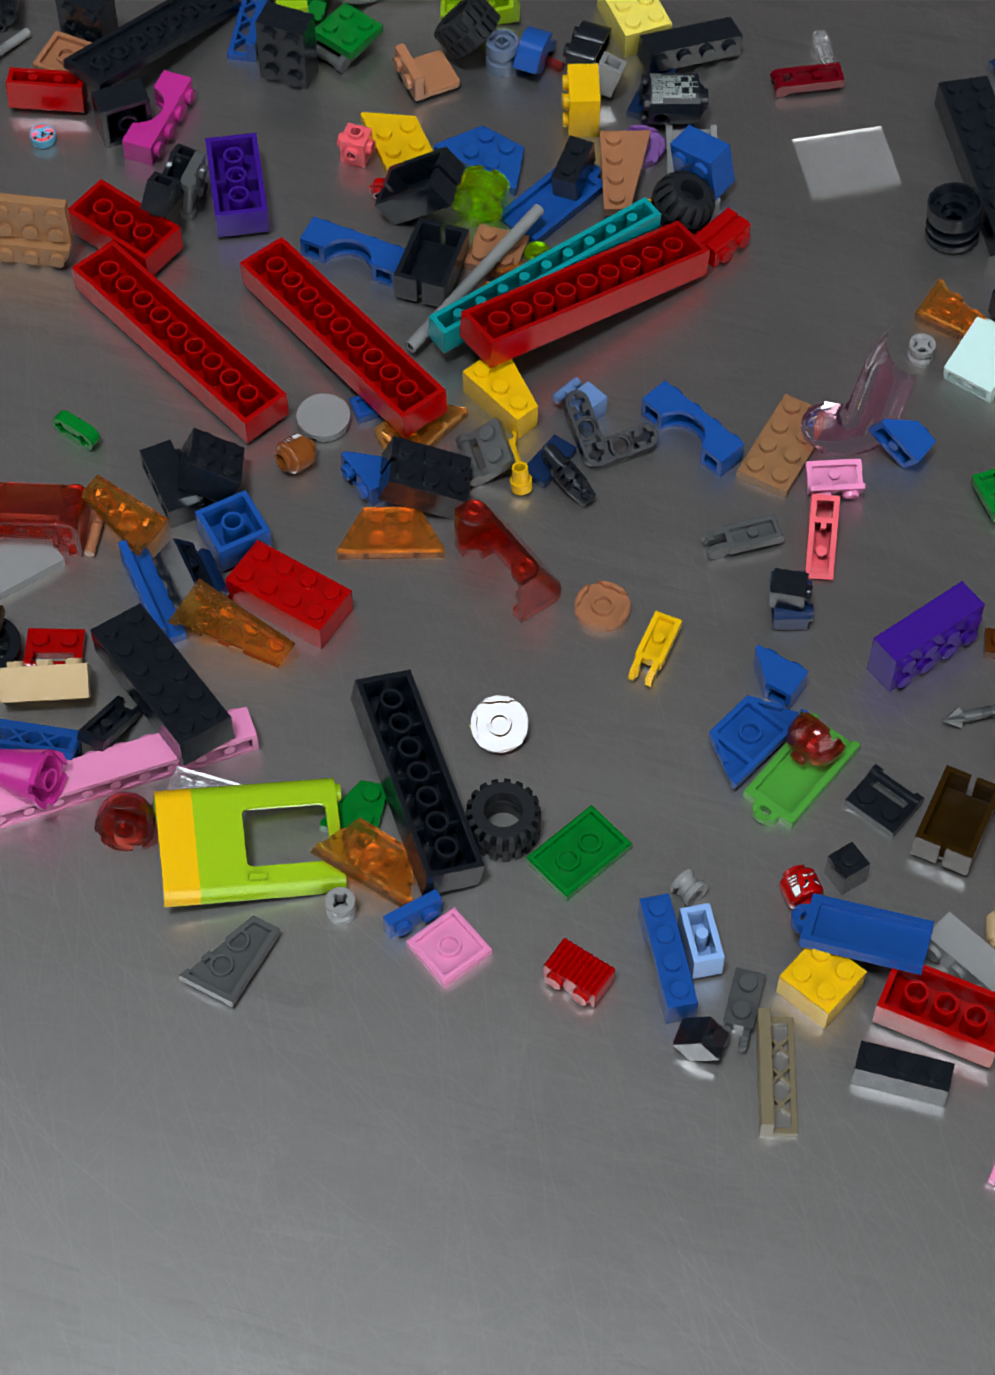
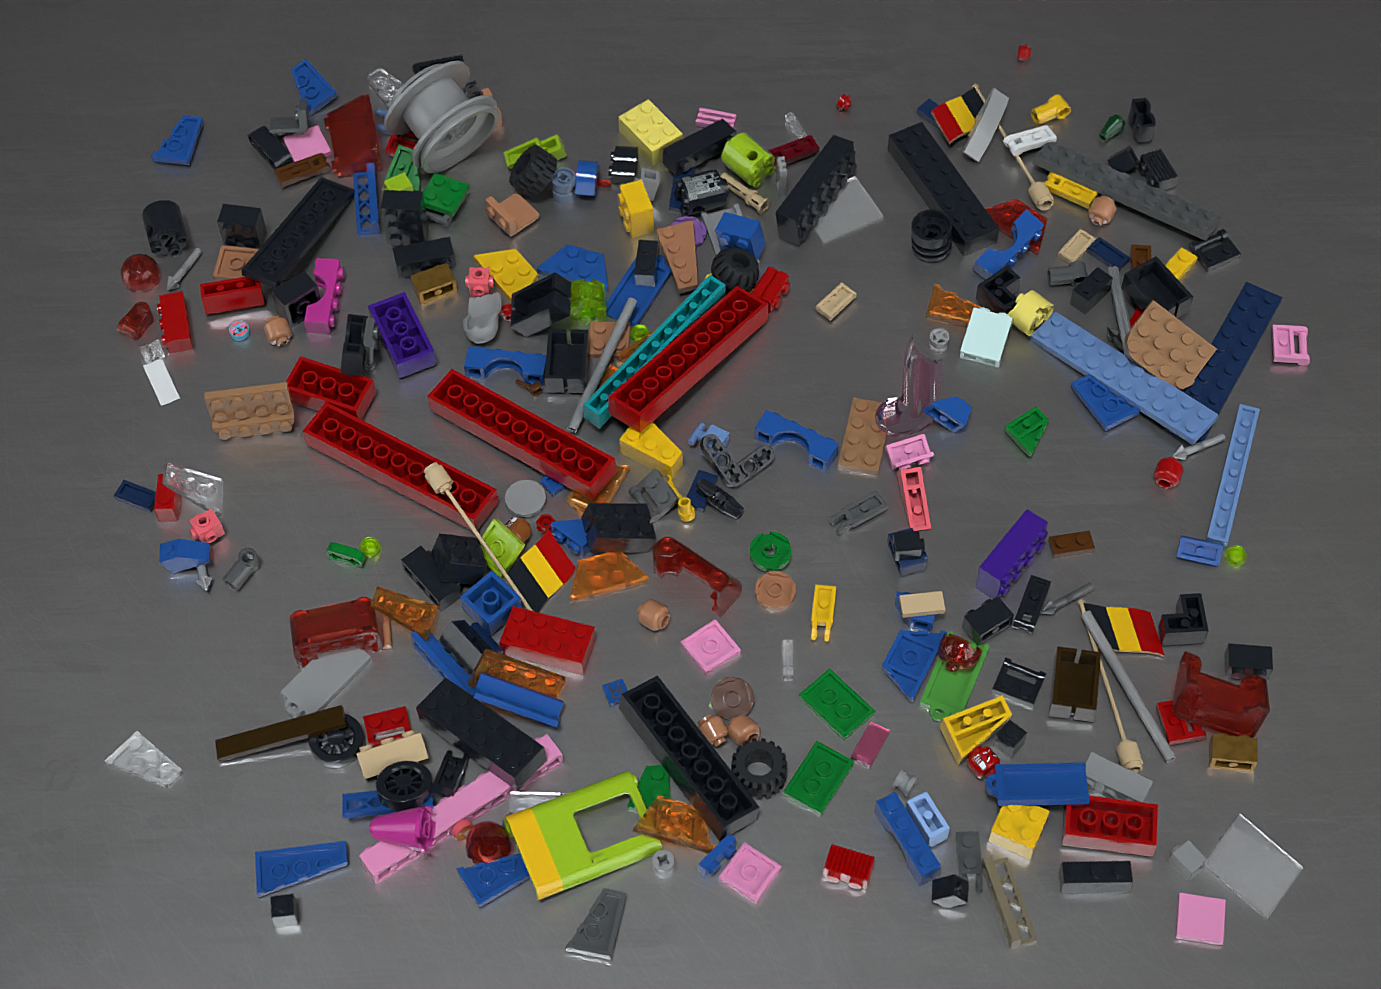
camera: 15 degrees left, 0 degrees up
none -> nougat head [263,315,293,346]
none -> clear neon green plate [360,537,381,558]
none -> black wheel [376,761,433,811]
none -> black brick [392,236,456,278]
none -> pearl gold brick [411,263,457,305]
none -> flag [424,462,576,612]
none -> coral tile [452,819,475,841]
none -> blue wing [456,854,530,908]
none -> light grey hair [463,293,502,344]
none -> blue fence [473,672,564,727]
none -> lime plate [480,518,526,578]
none -> reddish brown hand [515,379,543,396]
none -> red plate [536,514,556,533]
none -> blue tile [602,679,627,707]
none -> nougat head [637,599,670,631]
none -> bright pink tile [681,619,741,675]
none -> bright pink tile [696,108,736,128]
none -> nougat head [697,713,728,748]
none -> tan pin [720,173,771,214]
none -> lime cylinder [721,132,776,188]
none -> nougat head [728,715,760,747]
none -> green plate [750,532,791,572]
none -> black brick [775,135,857,246]
none -> light grey tile [776,156,787,196]
none -> clear axle [782,640,794,681]
none -> green tile [798,668,876,741]
none -> tan plate [816,282,856,321]
none -> red plate [836,94,852,111]
none -> clear pink tile [850,721,890,769]
none -> tan tile [899,591,946,618]
none -> yellow wedge [939,695,1012,765]
none -> black brick [962,596,1014,646]
none -> black plate [1012,575,1051,634]

